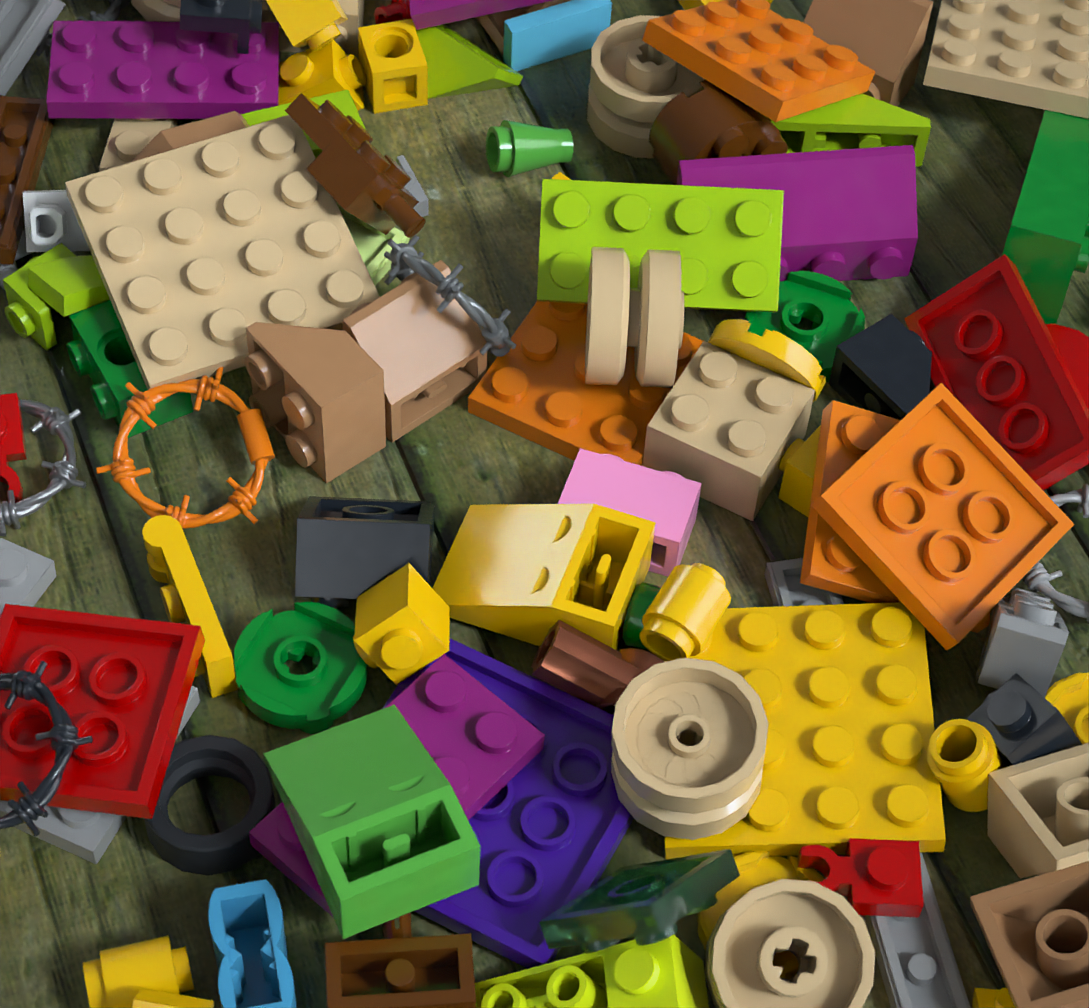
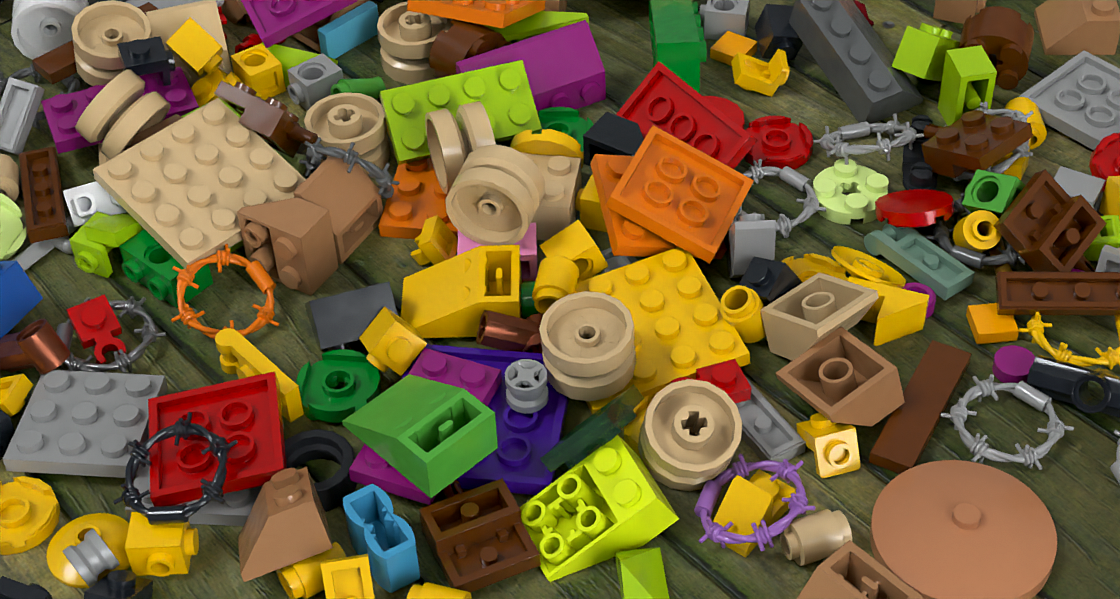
camera: 15 degrees left, 10 degrees down
none -> tan wheel [75,69,171,160]
none -> medium nougat slope [238,467,333,582]
none -> light grey brick [287,53,344,111]
none -> tan wheel [304,92,390,178]
none -> yellow tile [410,215,458,265]
none -> tan wheel [445,144,545,246]
none -> light grey wheel [505,359,548,414]
none -> yellow brick [539,220,609,282]

